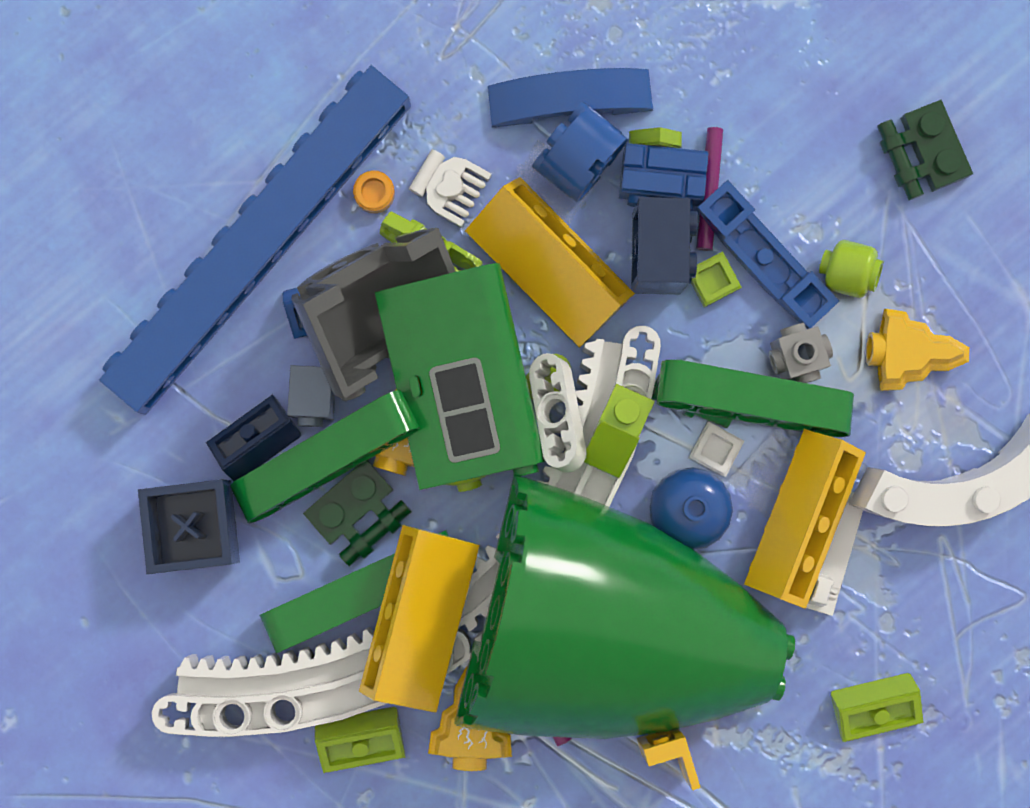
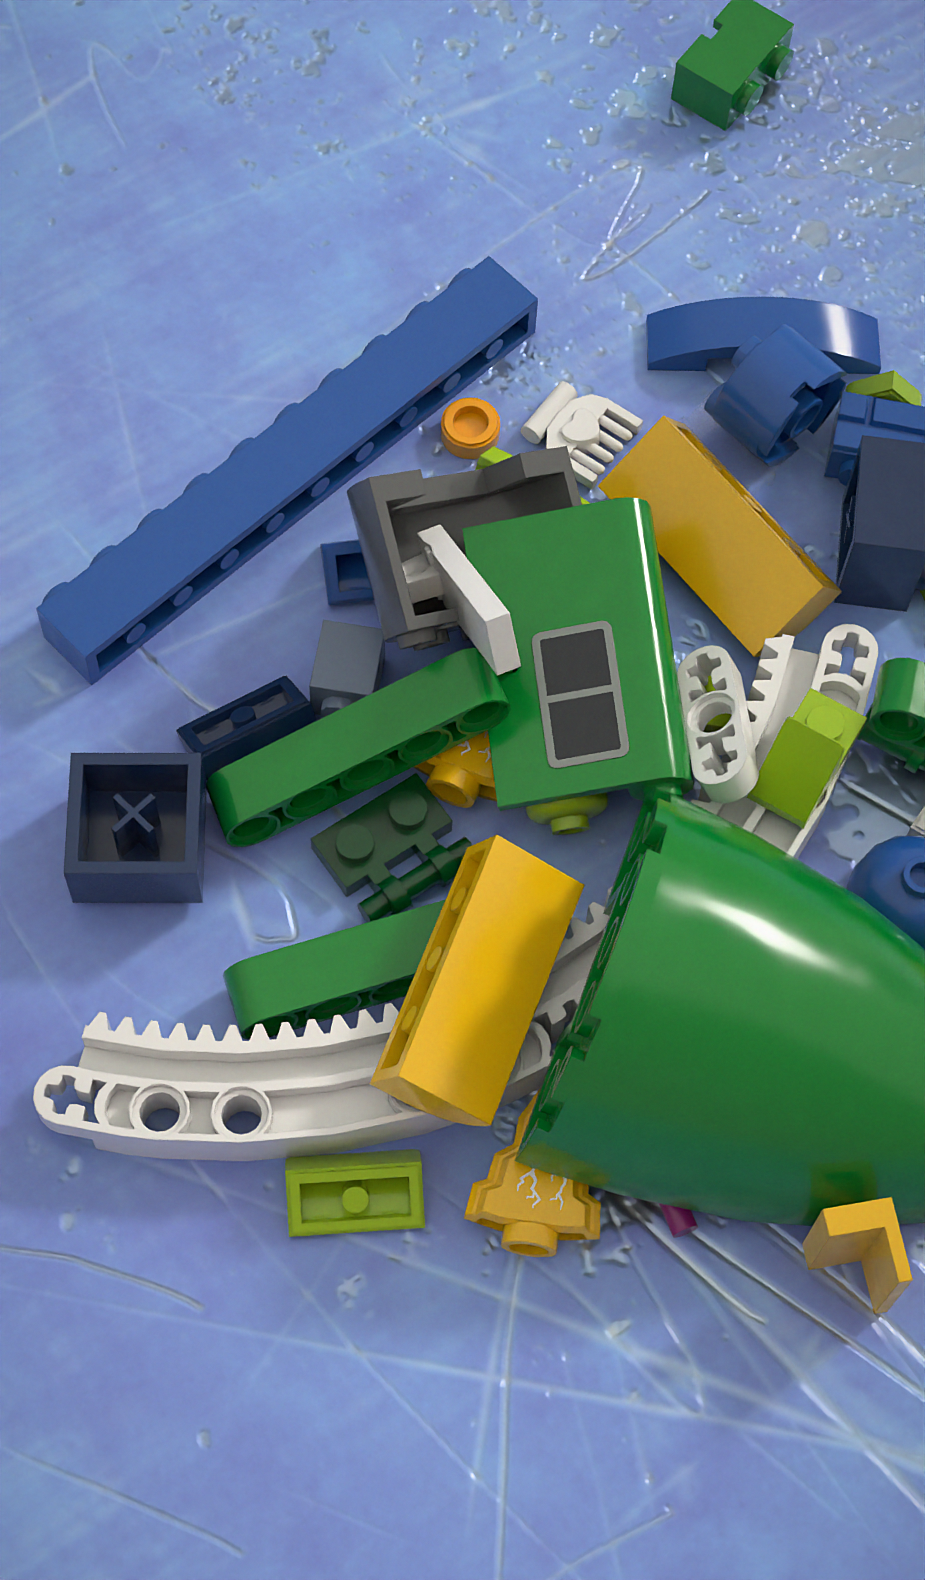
camera: 10 degrees right, 20 degrees down
none -> white hinge [402,524,521,675]

